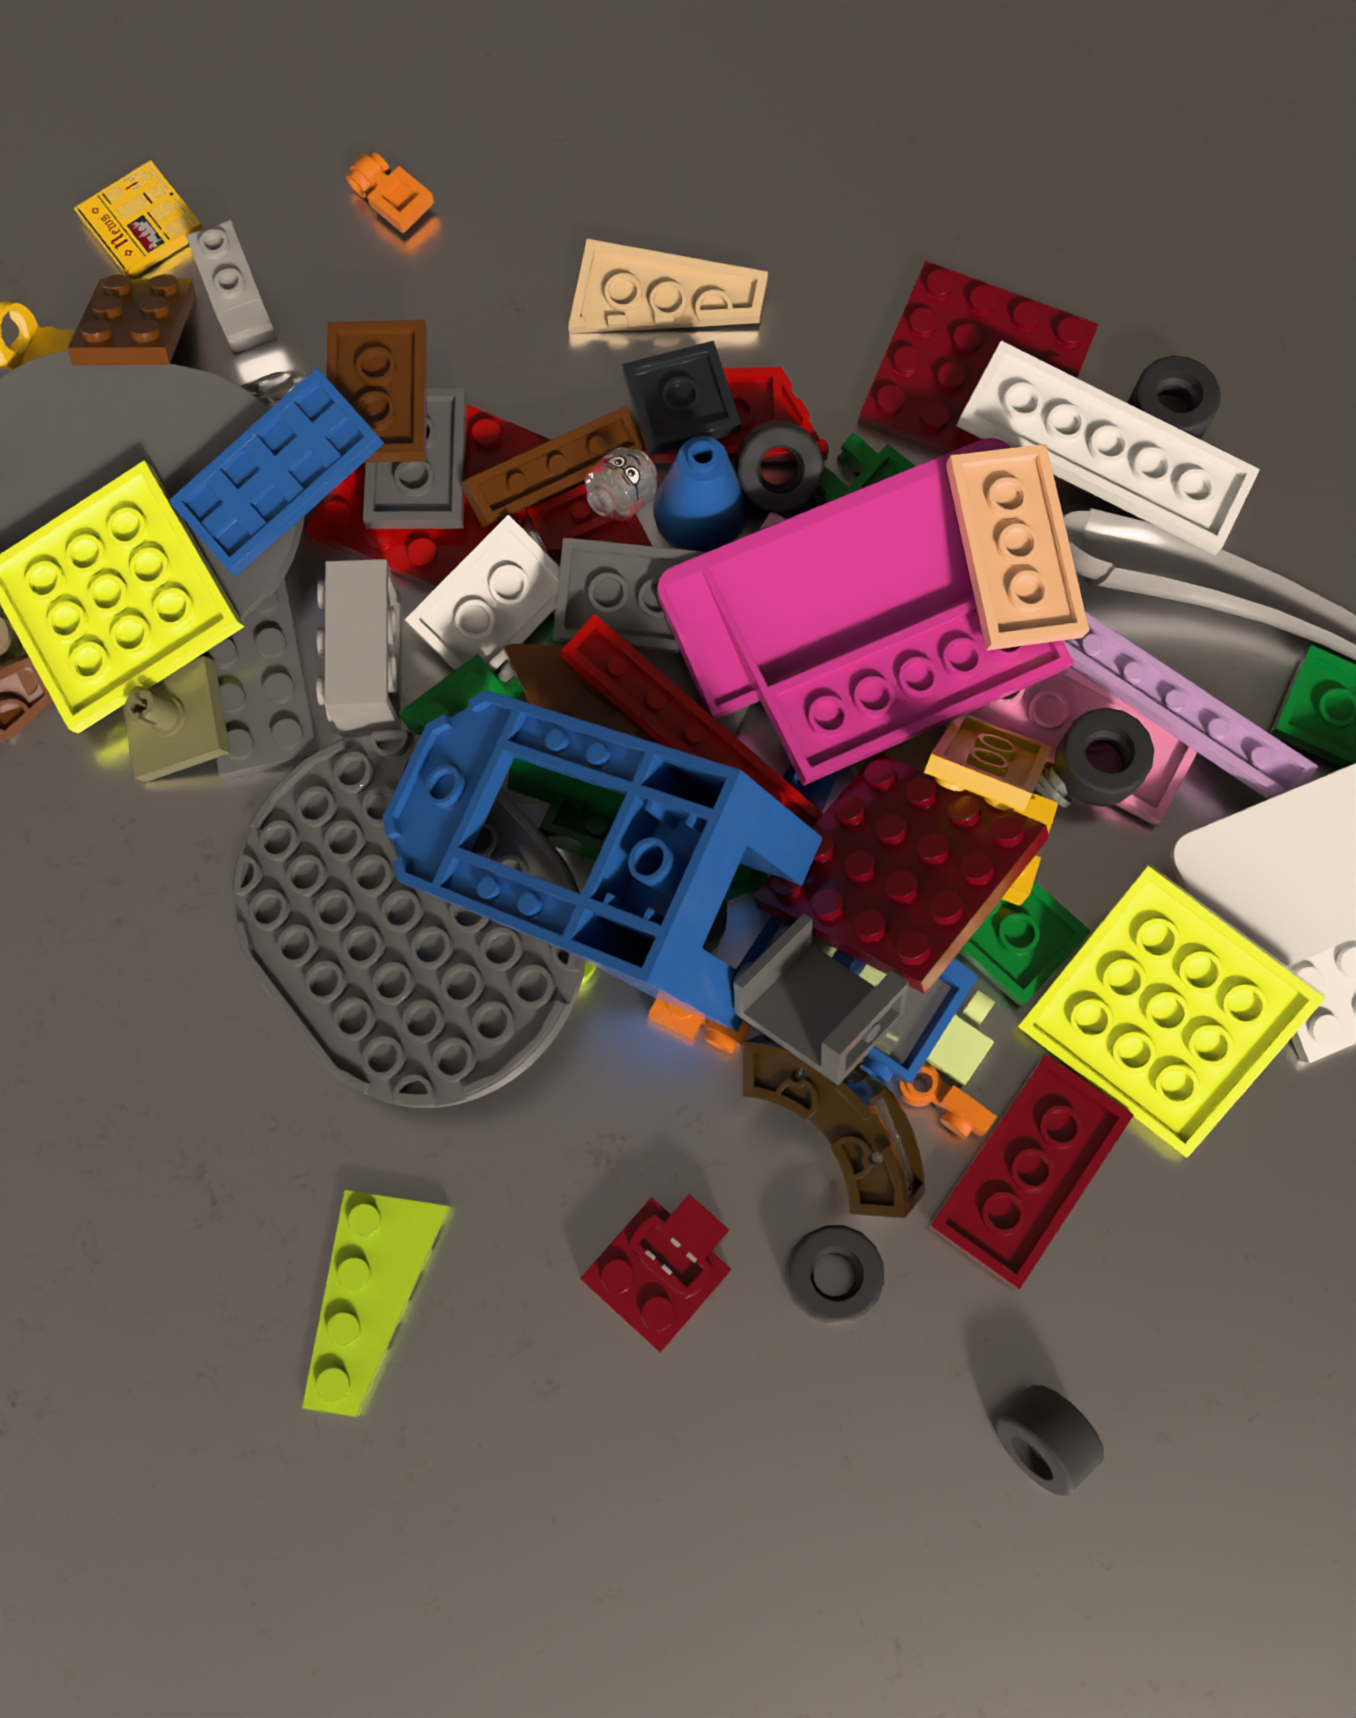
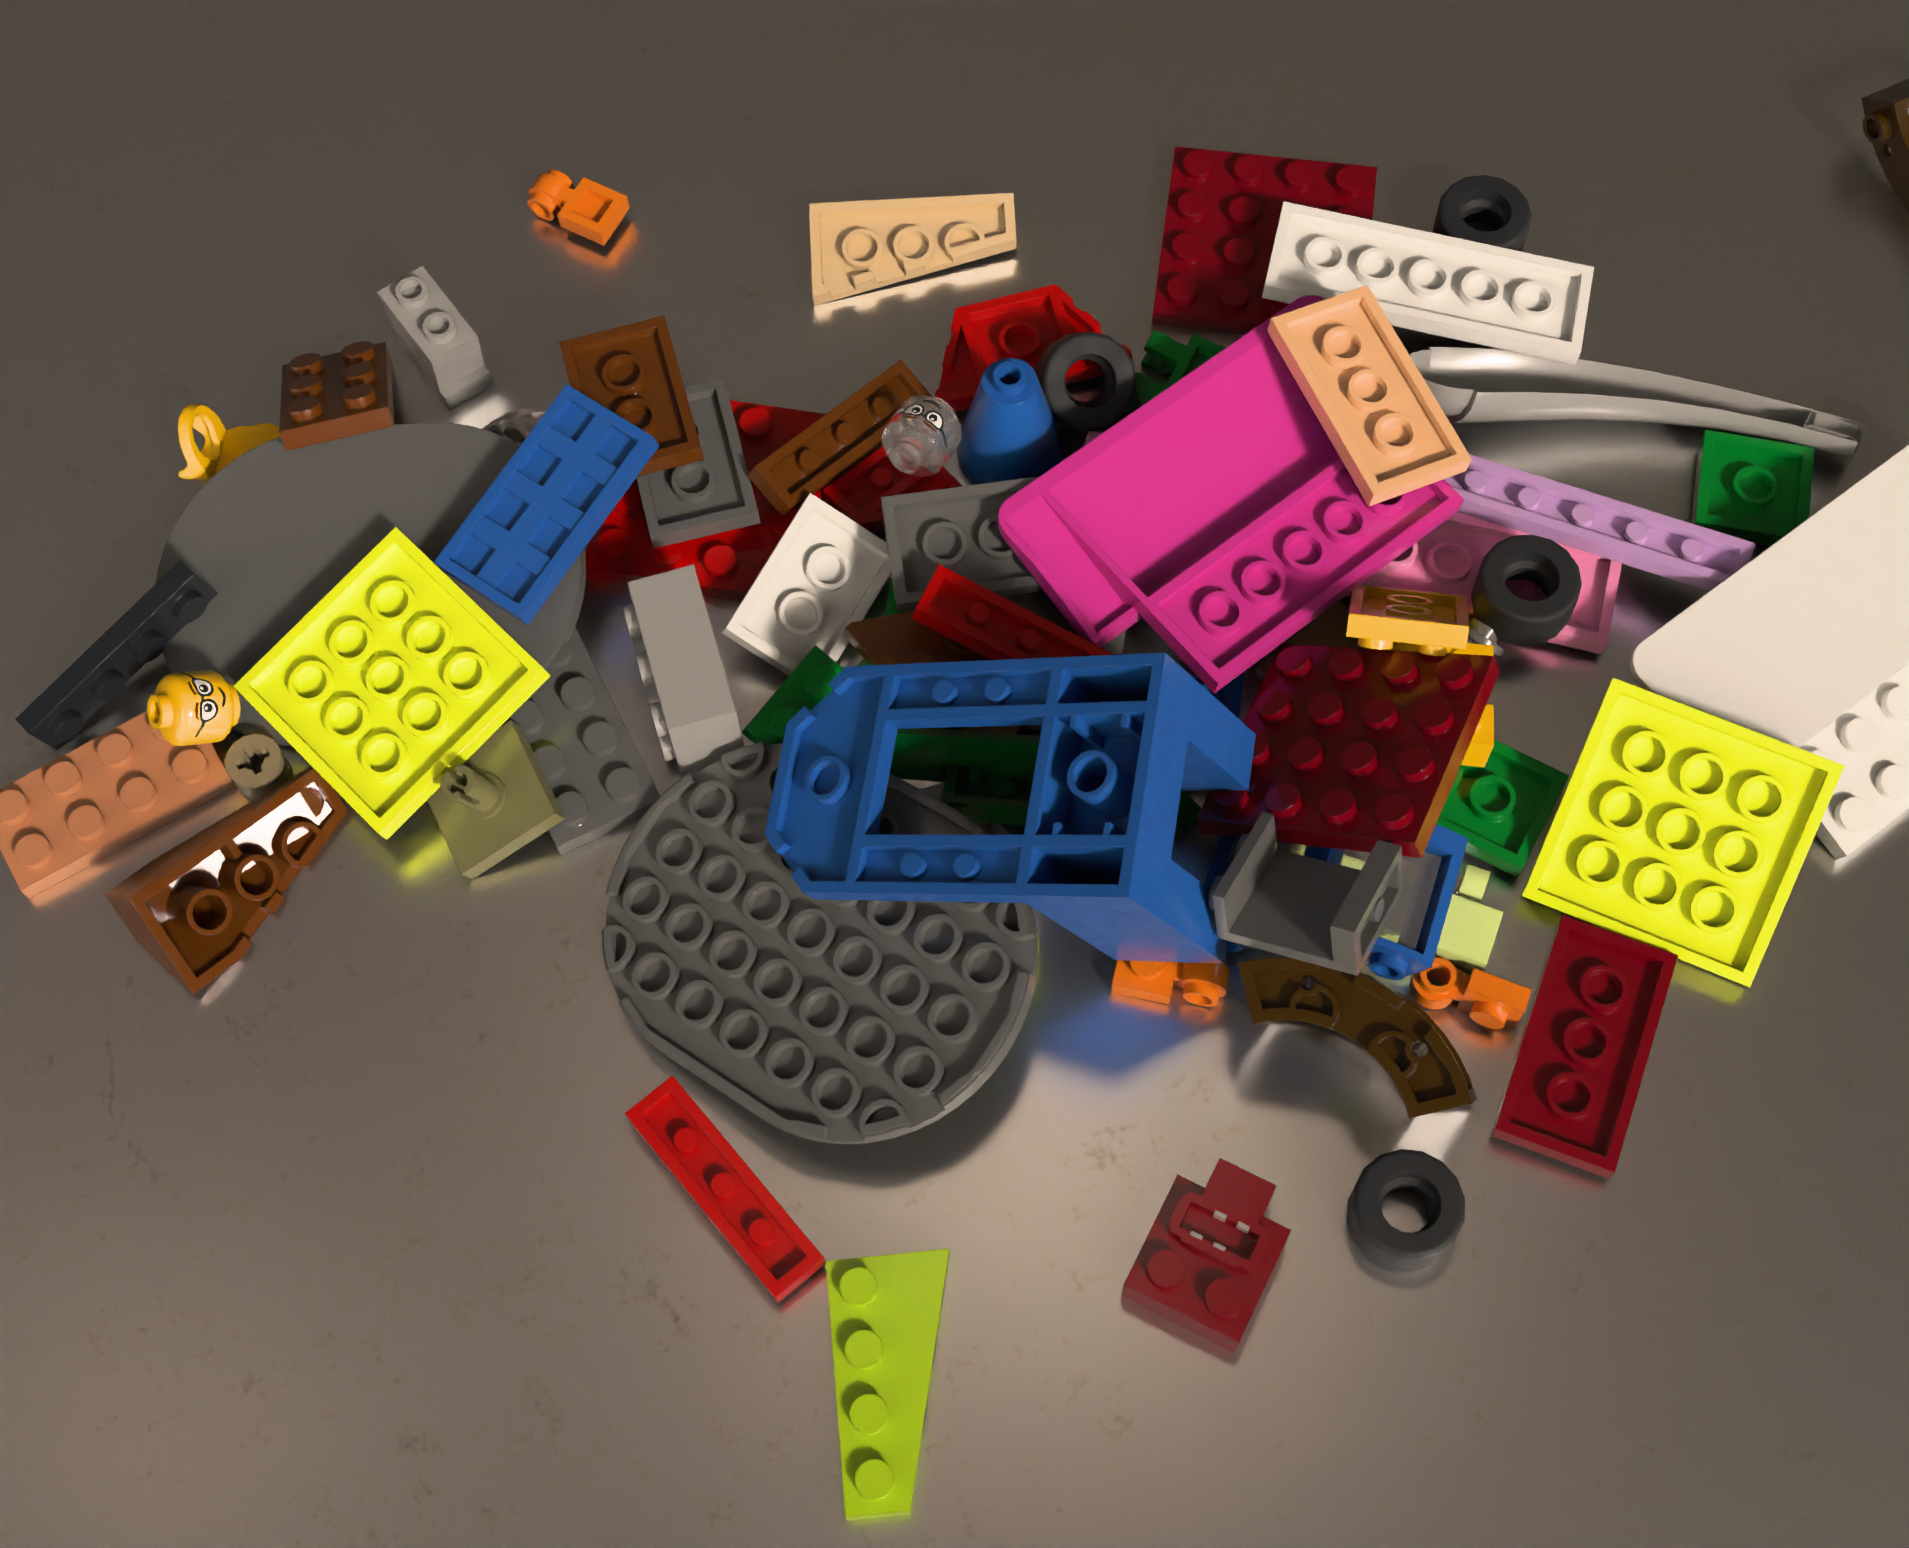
camera: 10 degrees left, 10 degrees down
yellow tile [74,160,203,279] -> none
black plate [622,341,741,457] -> none
black tyre [996,1385,1104,1496] -> none
none -> red plate [624,1075,826,1303]

